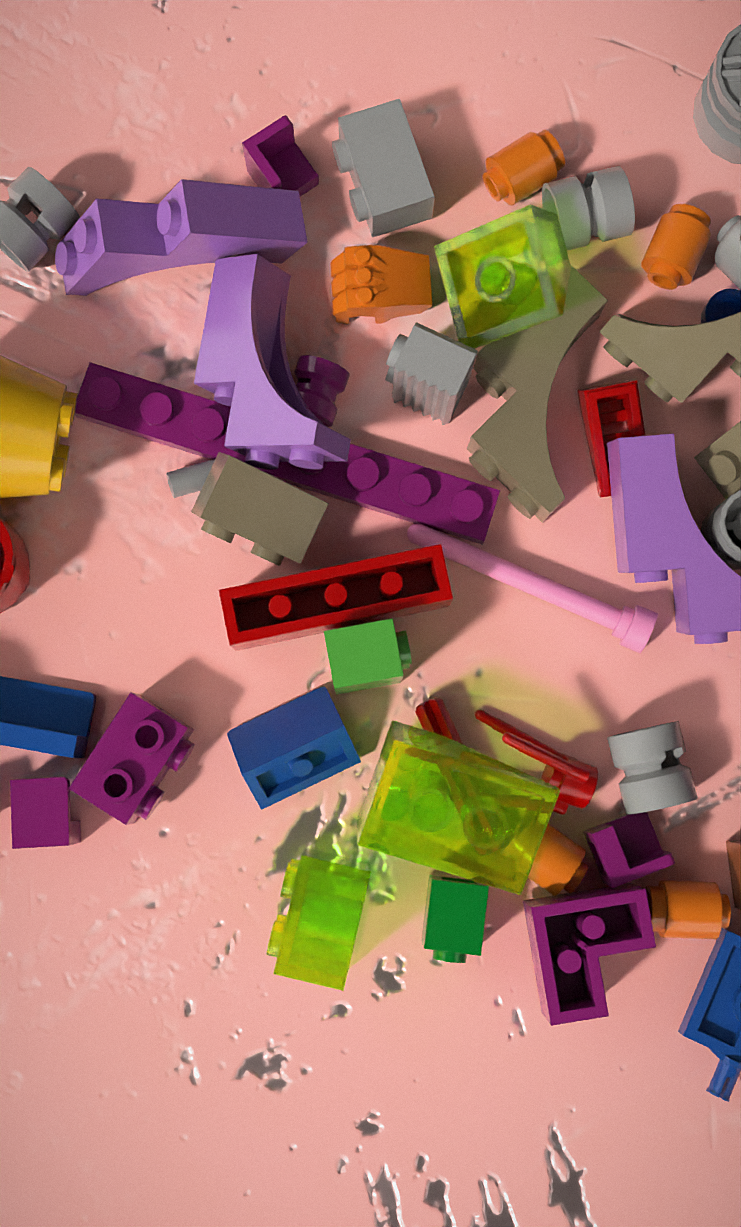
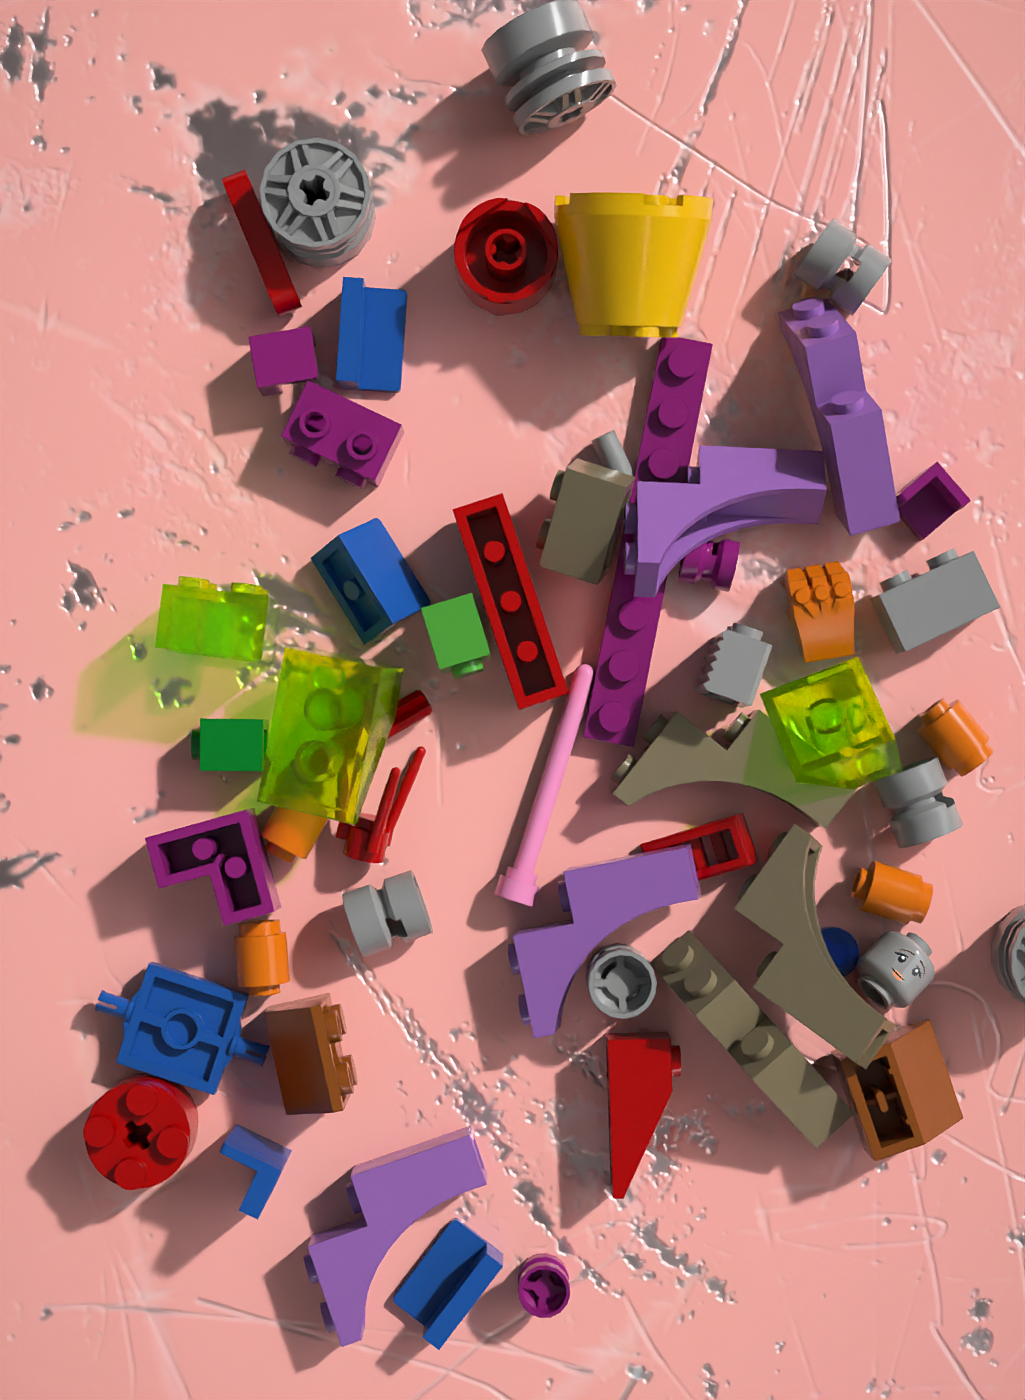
camera: 85 degrees right, 5 degrees up
magenta panel [583,812,675,888] -> none

